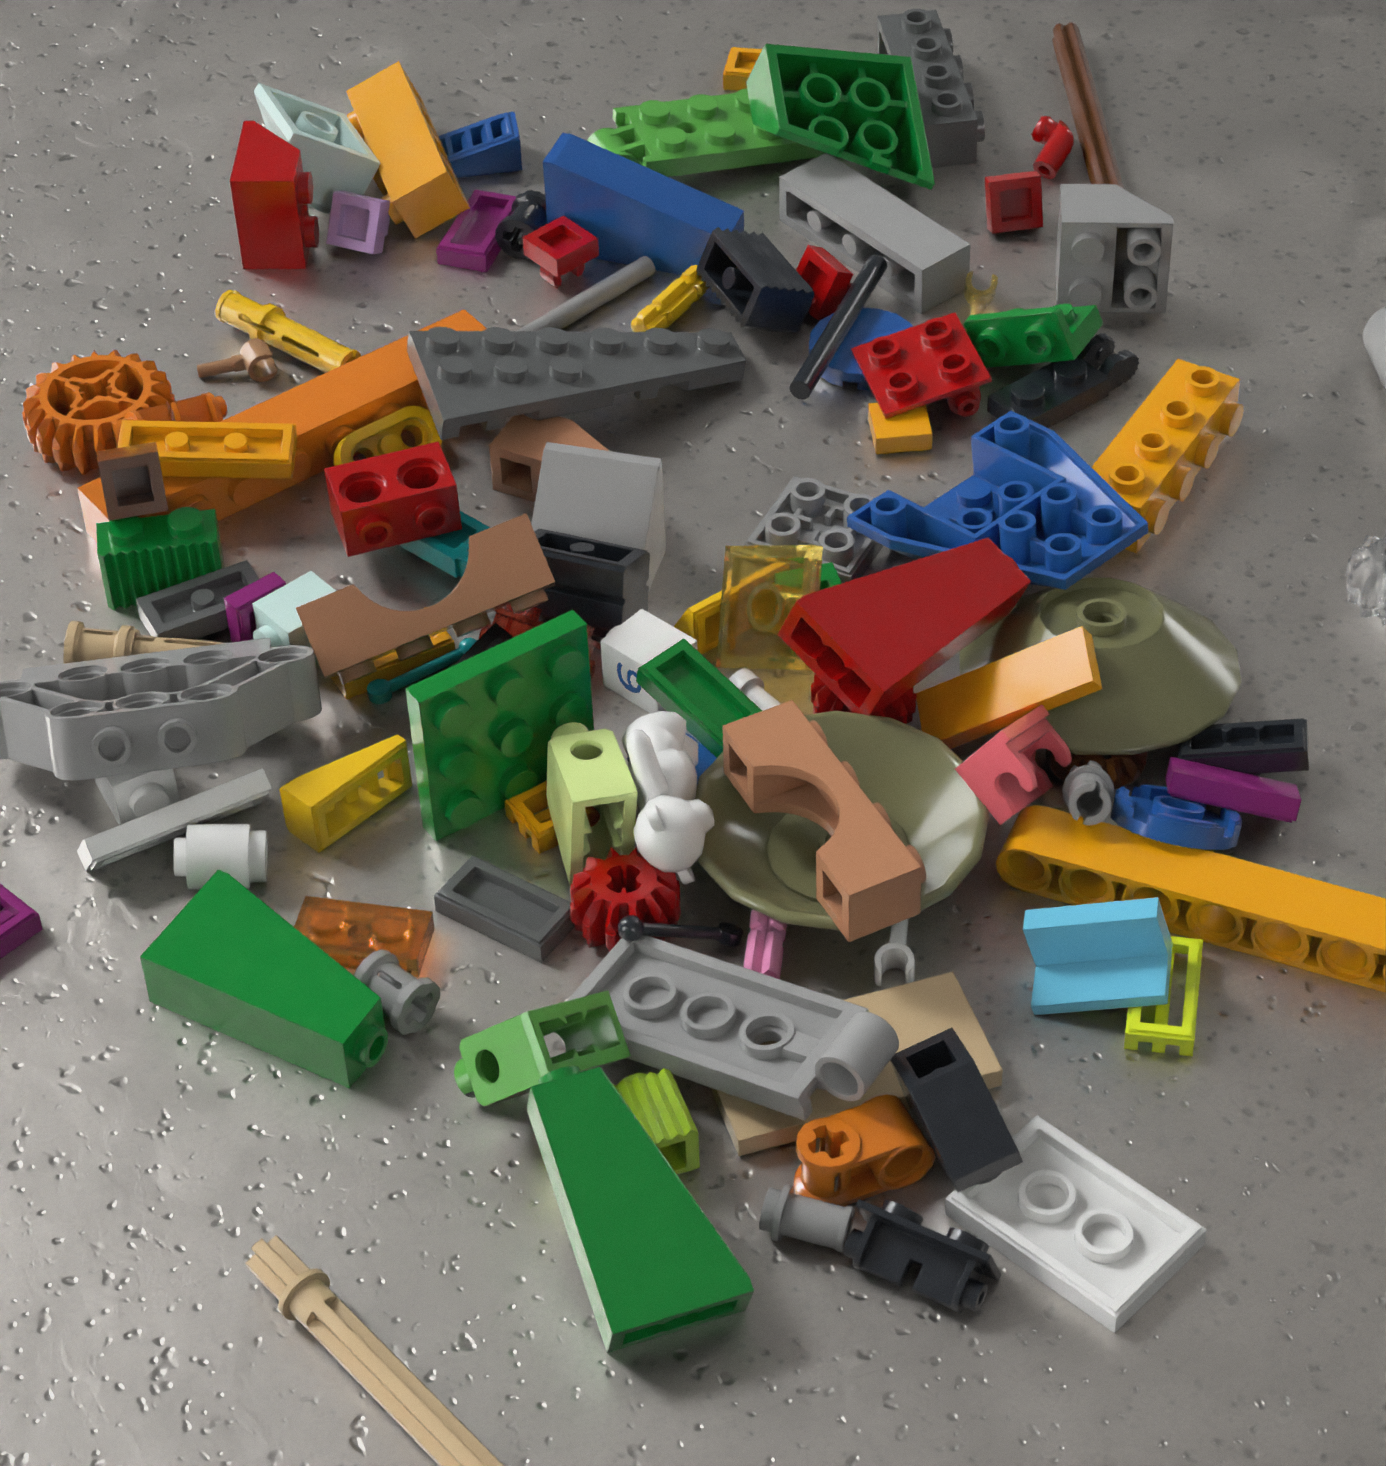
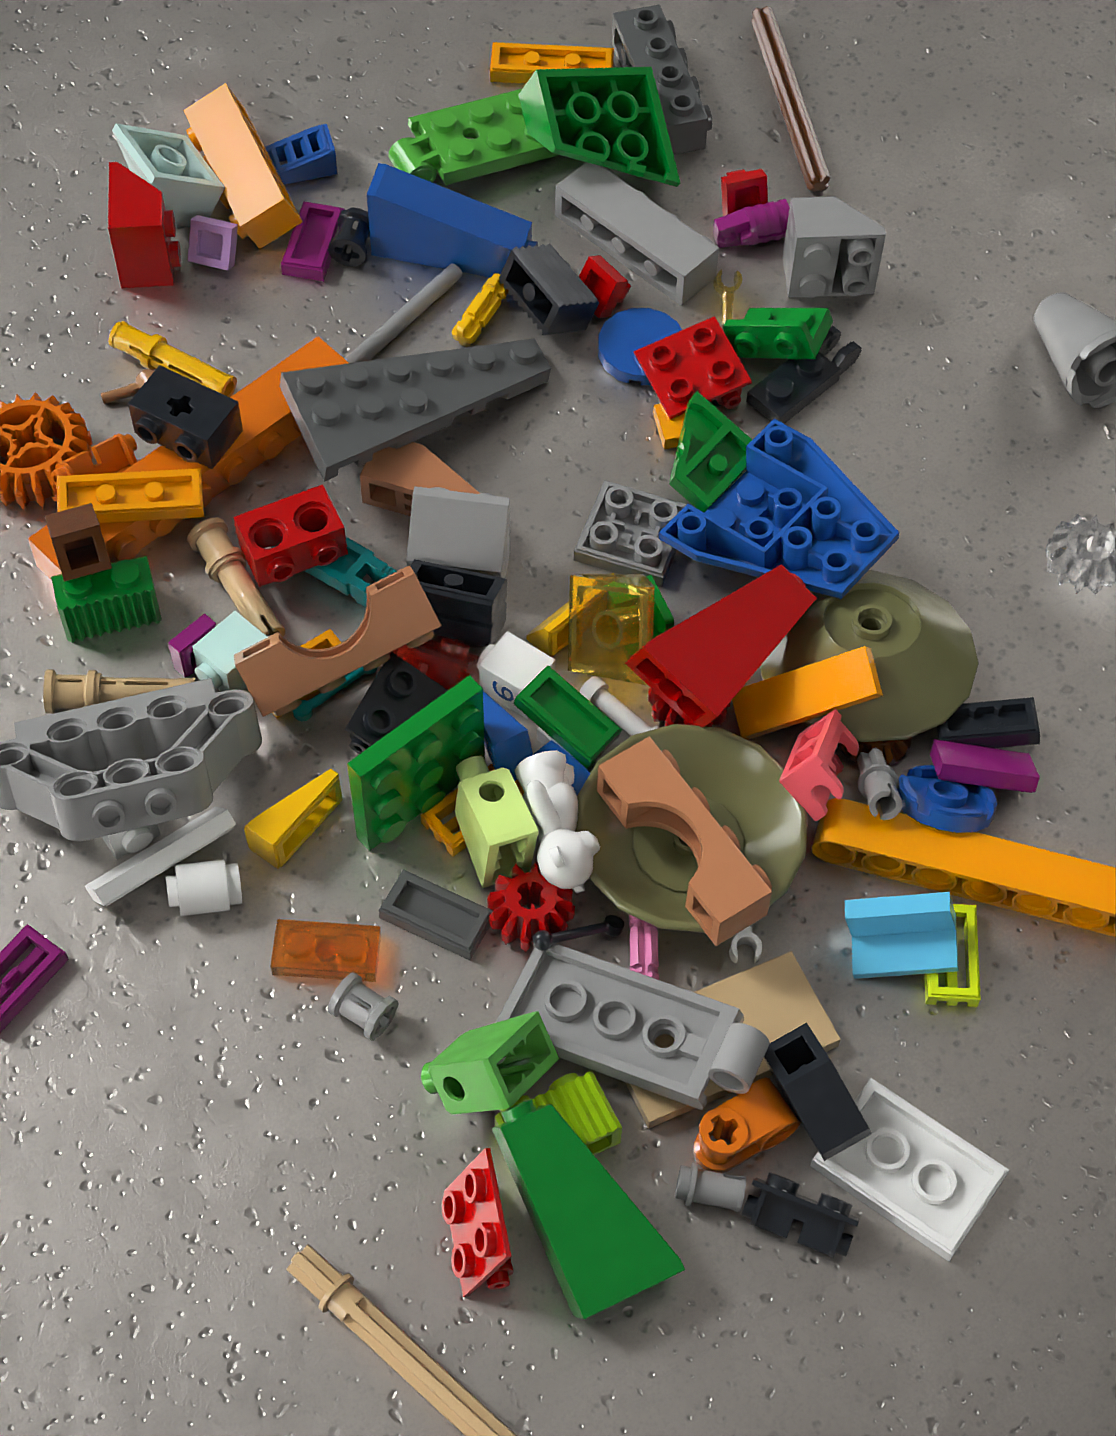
camera: 10 degrees left, 15 degrees up
dark grey plate [136,560,259,640] -> none
green slope [140,870,388,1089] -> none
yellow plate [333,406,442,466] -> none
red tile [522,215,599,288] -> none
black bar [789,255,887,400] -> none
red arm [1031,116,1074,180] -> none
light orange brick [1091,359,1244,554] -> none
none -> black brick [128,365,243,469]
none -> tan pin [187,517,286,637]
none -> red hinge [442,1148,514,1297]
none -> blue slope [483,691,533,781]
none -> green wing [669,391,752,512]
none -> magenta hinge [713,199,790,248]

